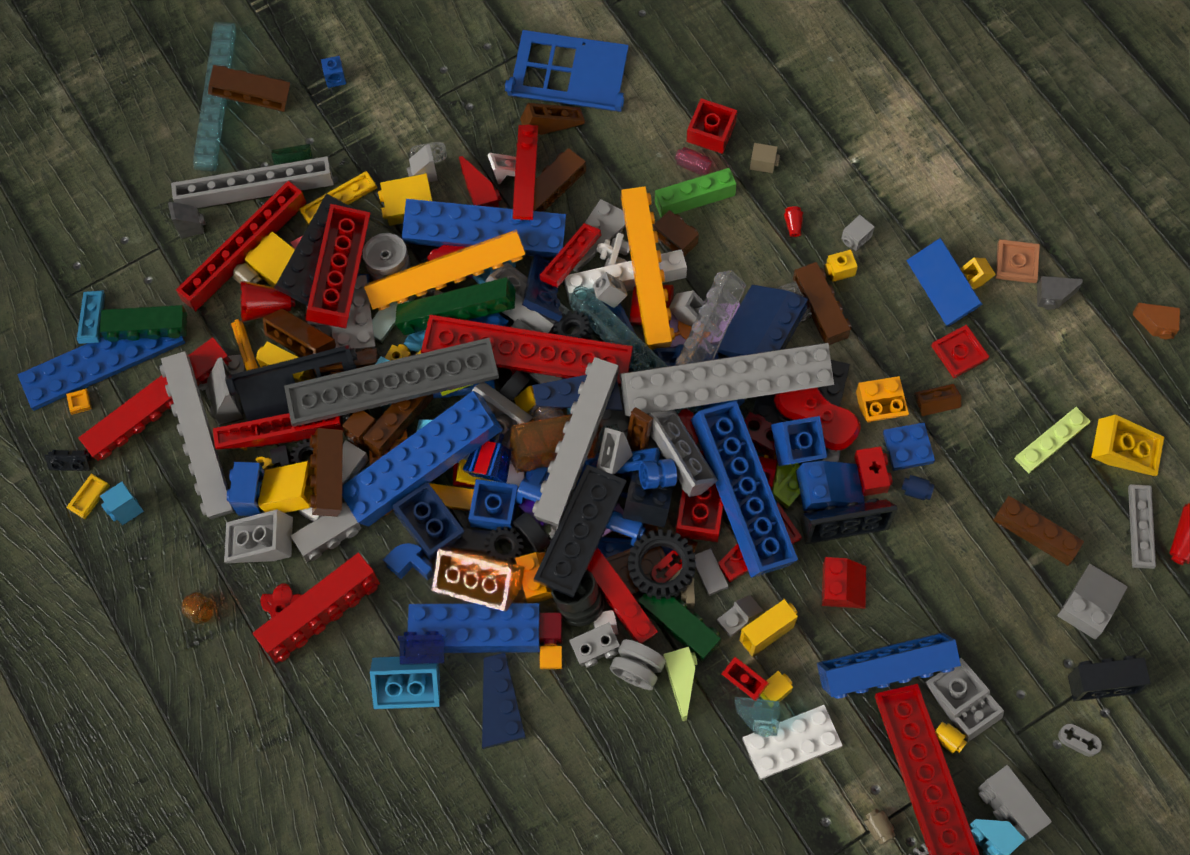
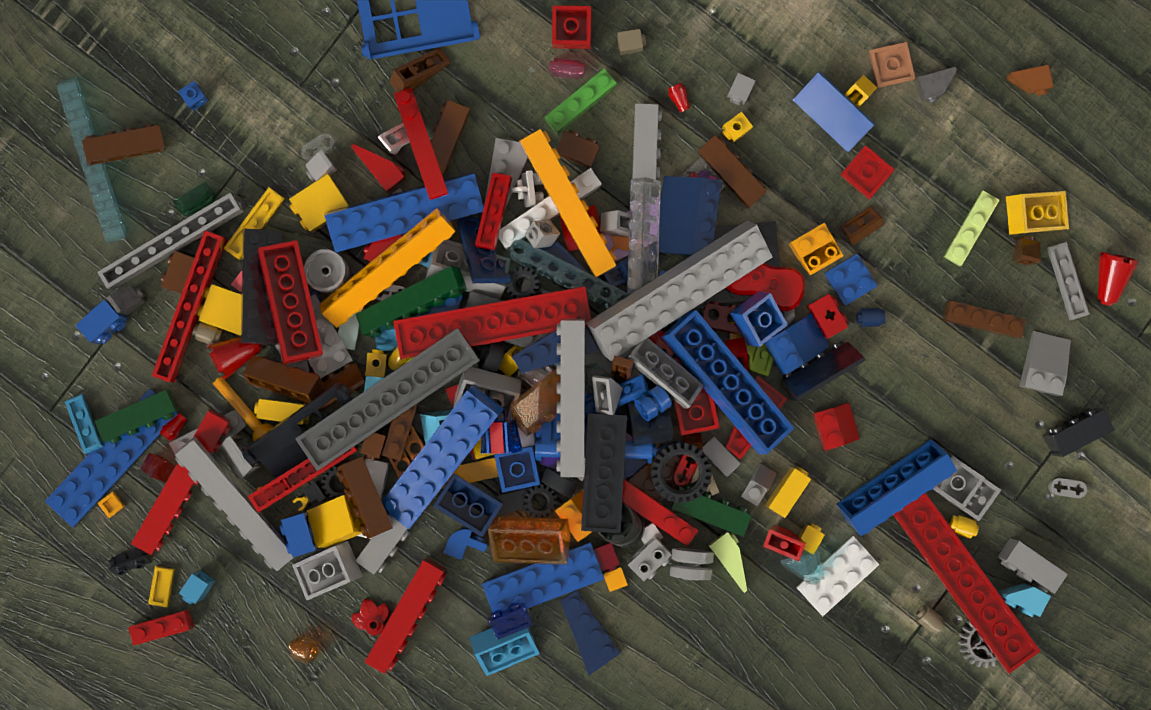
camera: 25 degrees left, 20 degrees up
none -> blue brick [75,300,129,344]
none -> red brick [128,609,194,646]
none -> clear red brick [140,452,175,483]
none -> red cone [159,413,187,442]
none -> reddish brown brick [161,251,194,294]
none -> light grey brick [632,104,662,183]
none -> reddish brown slope [1012,236,1041,266]

